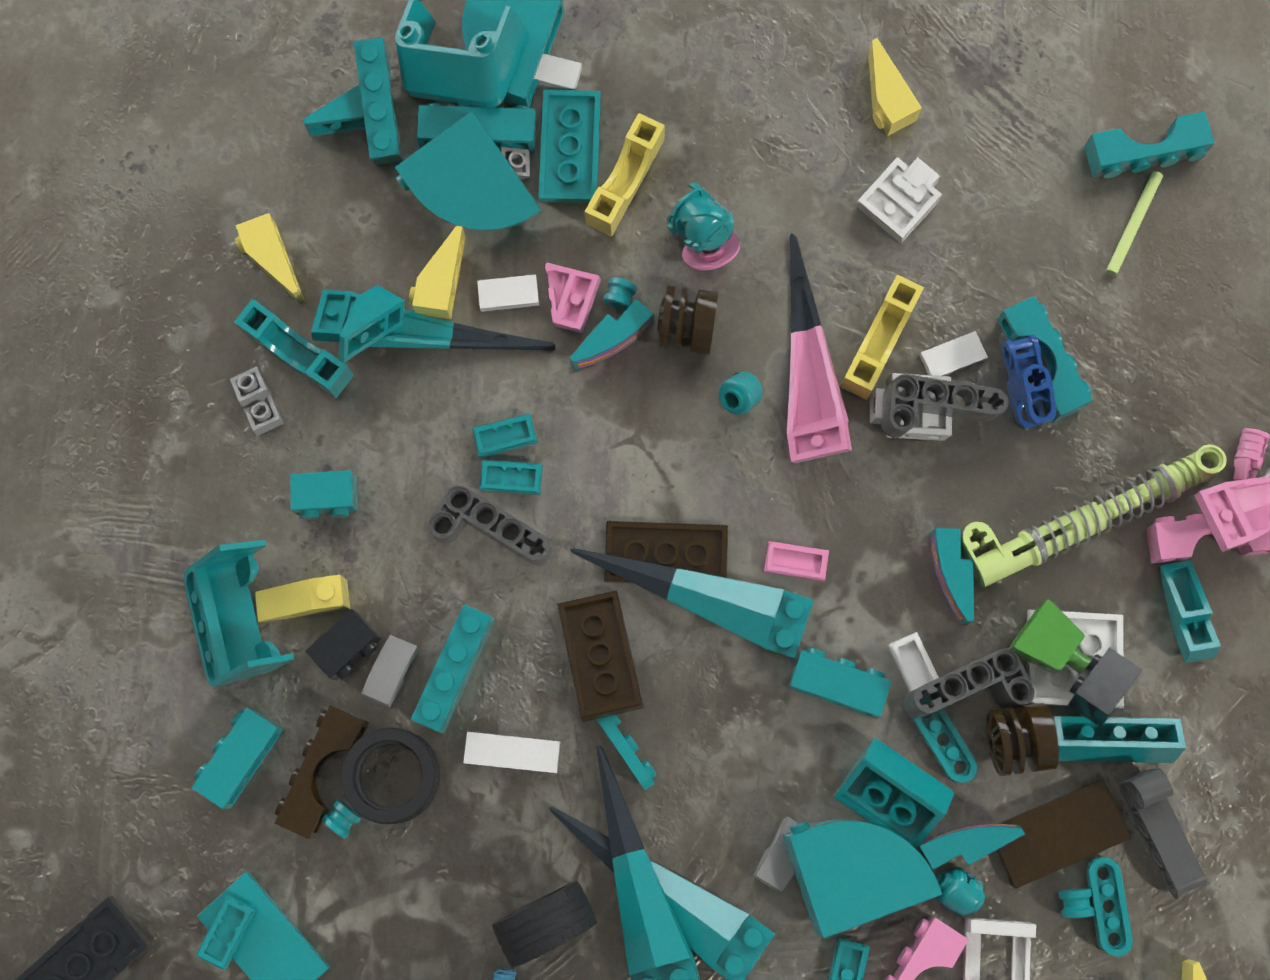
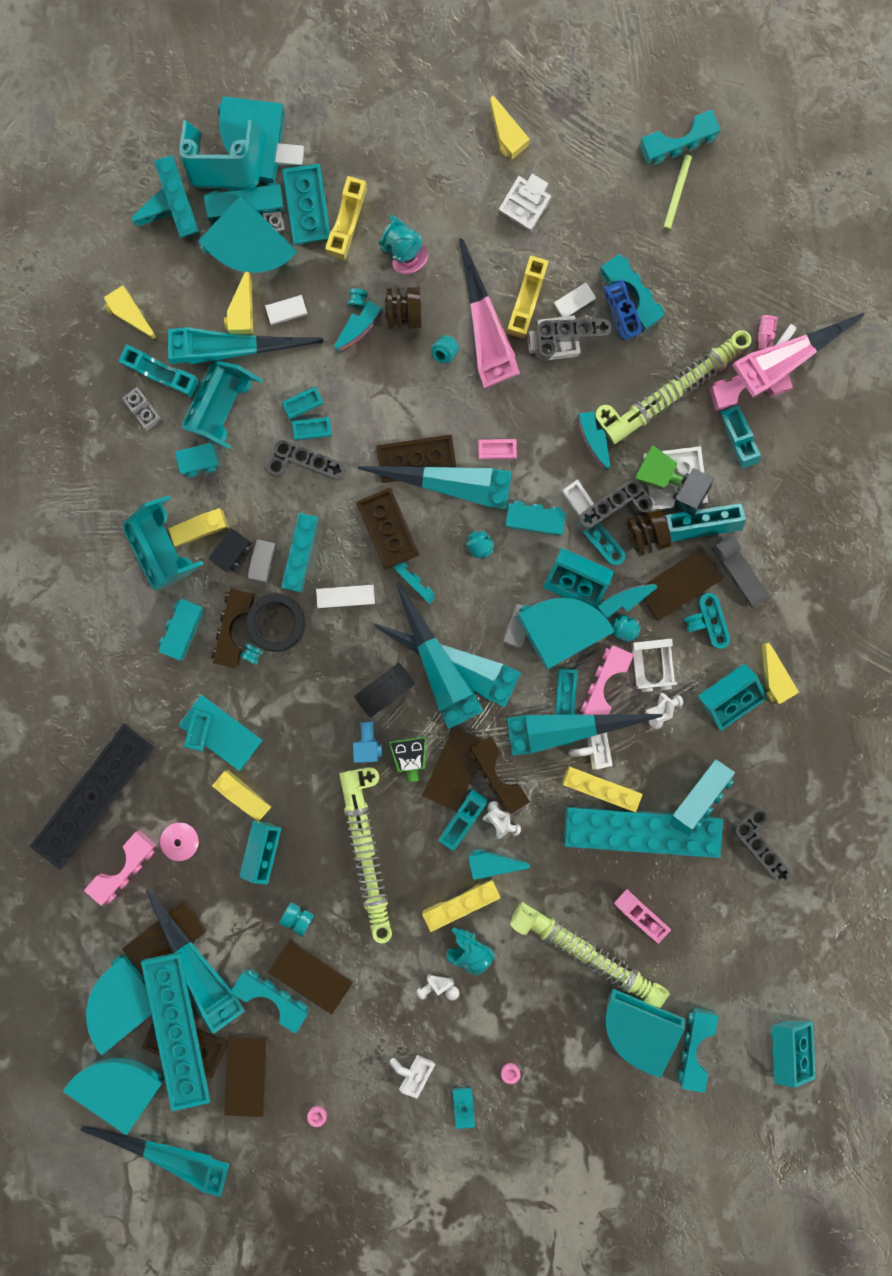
camera: 10 degrees left, 10 degrees up
teal slope [339,285,405,363] -> none
bright pink wing [545,263,601,334] -> none
none -> teal windscreen [182,360,263,449]
none -> teal head [466,530,494,559]

